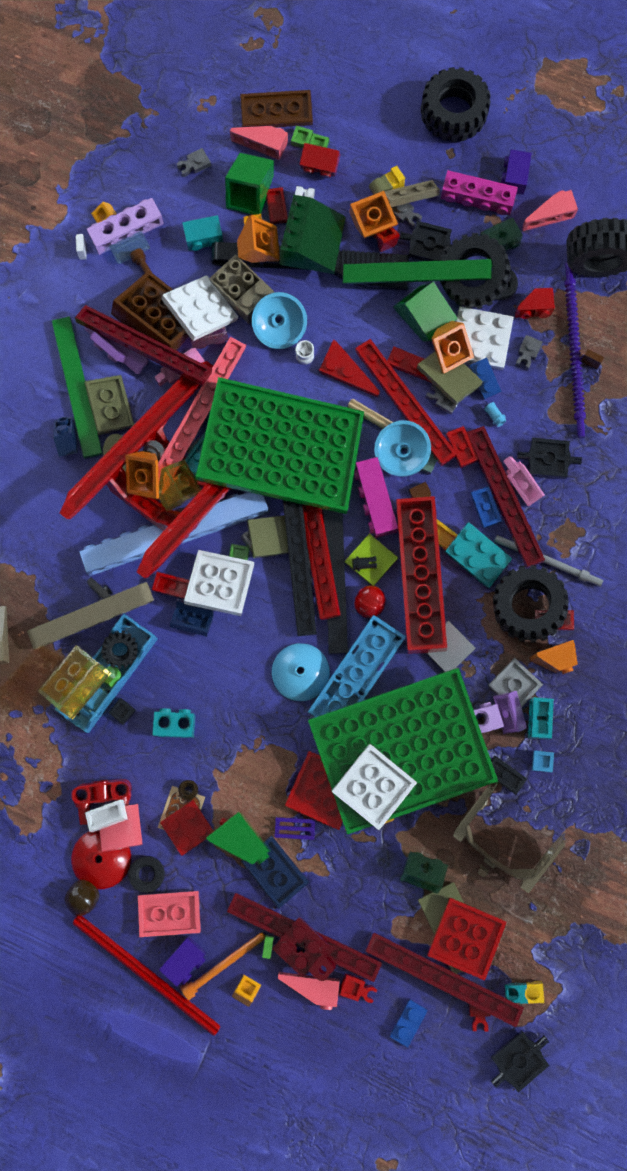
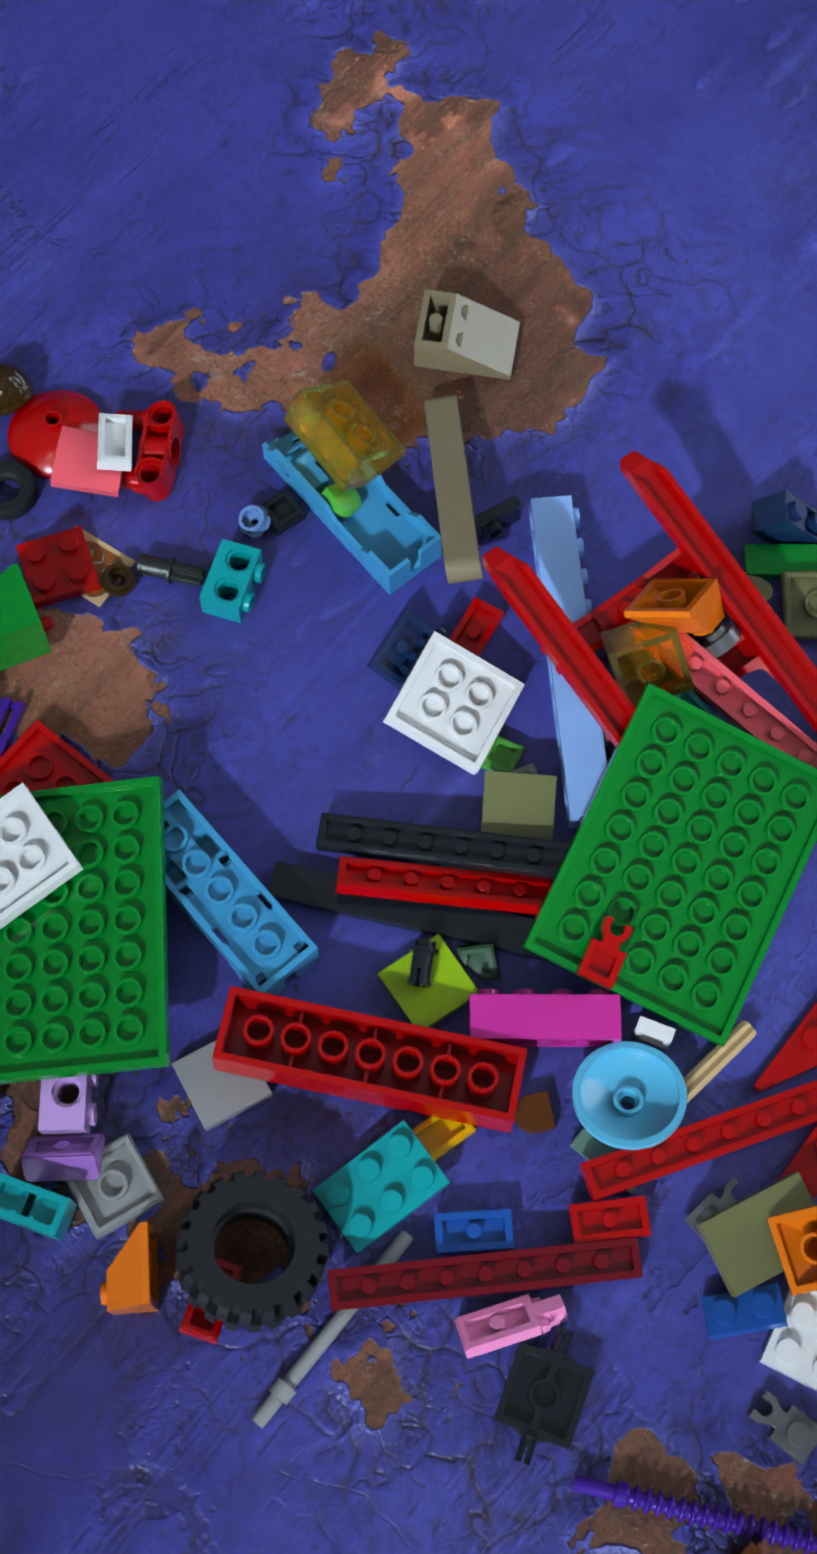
camera: 105 degrees right, 10 degrees down
black tyre [102,630,138,669] -> none
medium azure dish [272,643,330,701] -> none
red hair [354,585,386,618] -> none
medium azure pin [484,402,506,427] -> none
none -> pearl dark grey axle [137,553,206,587]
none -> medium blue plate [238,505,271,538]
none -> dark green tile [457,941,501,980]
none -> red plate [575,916,633,989]
none -> white tile [632,1016,676,1050]

